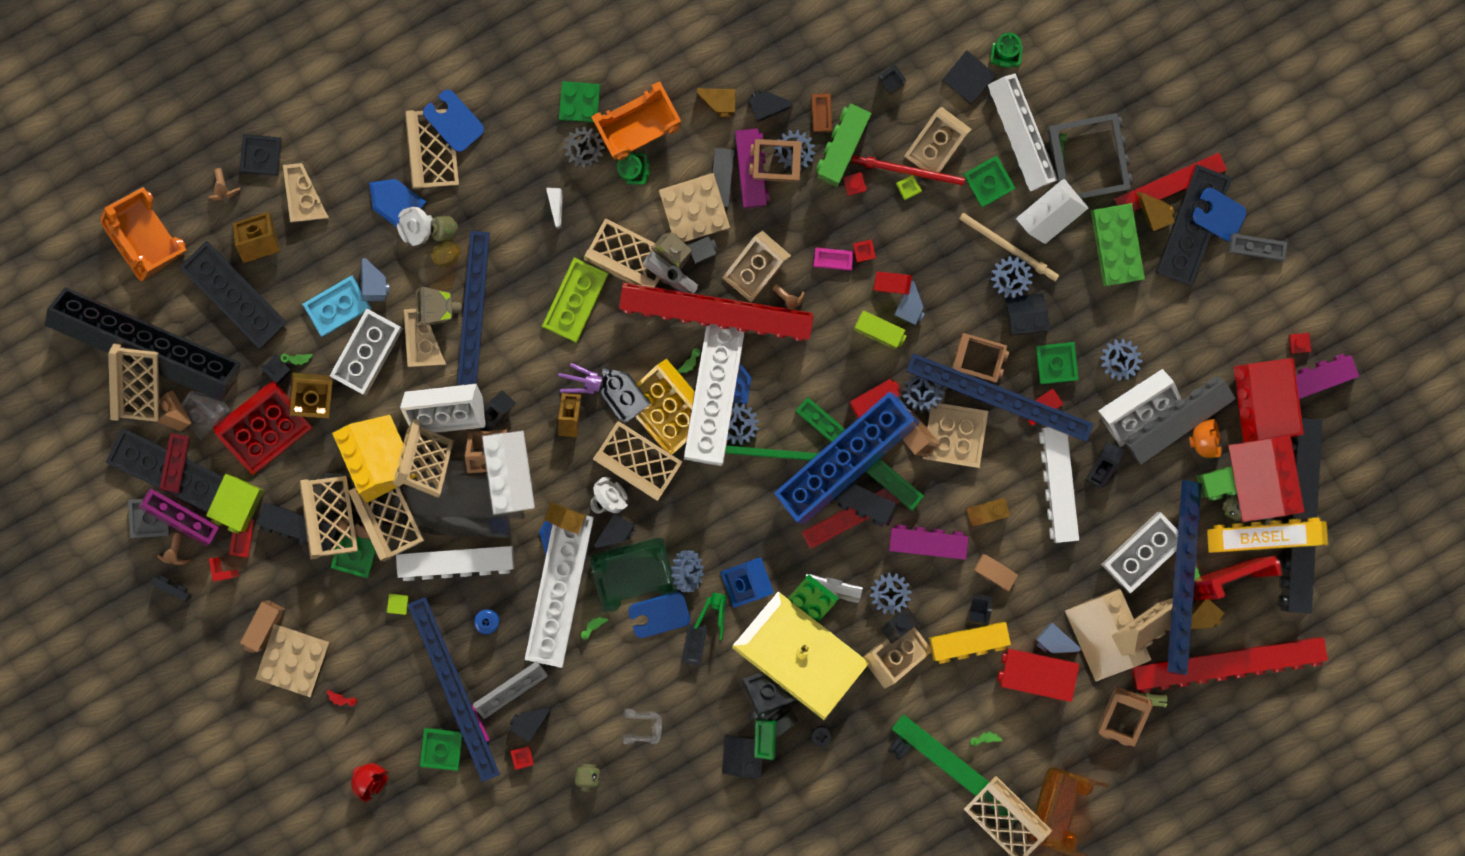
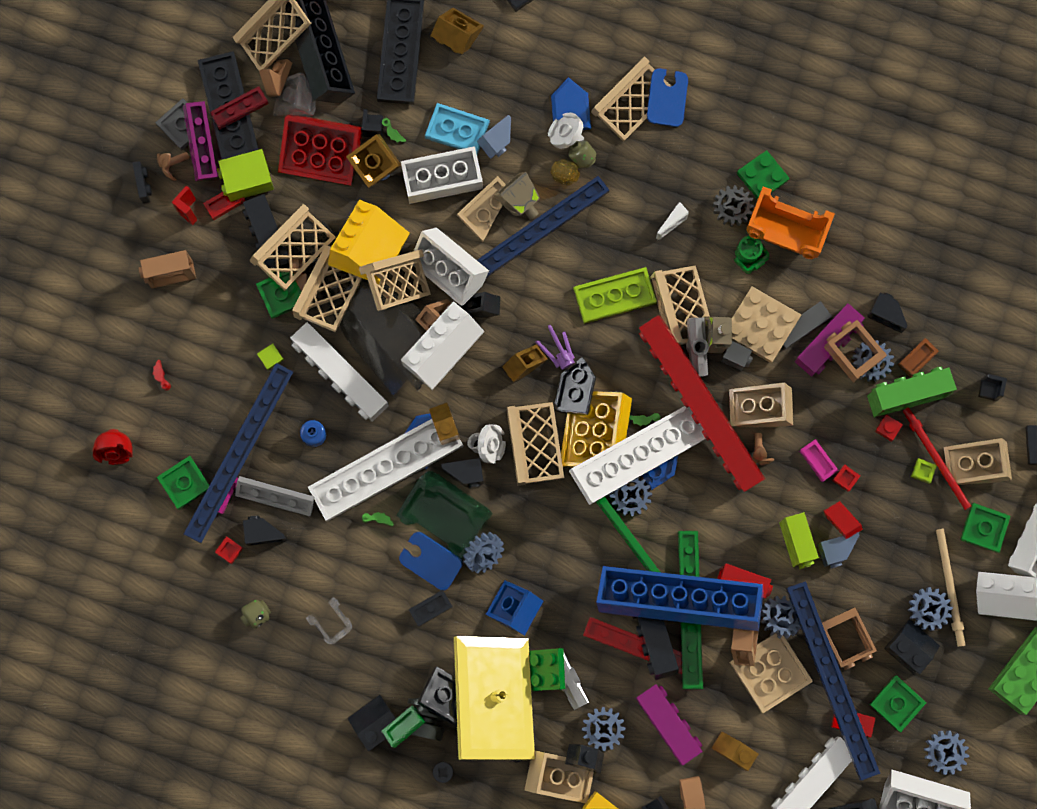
camera: 45 degrees right, 10 degrees down
tan plate [255,624,330,697] -> none
tan wing [283,163,329,223] -> none
green plant [694,593,727,641] -> none
pearl gold slope [697,88,735,118] -> none

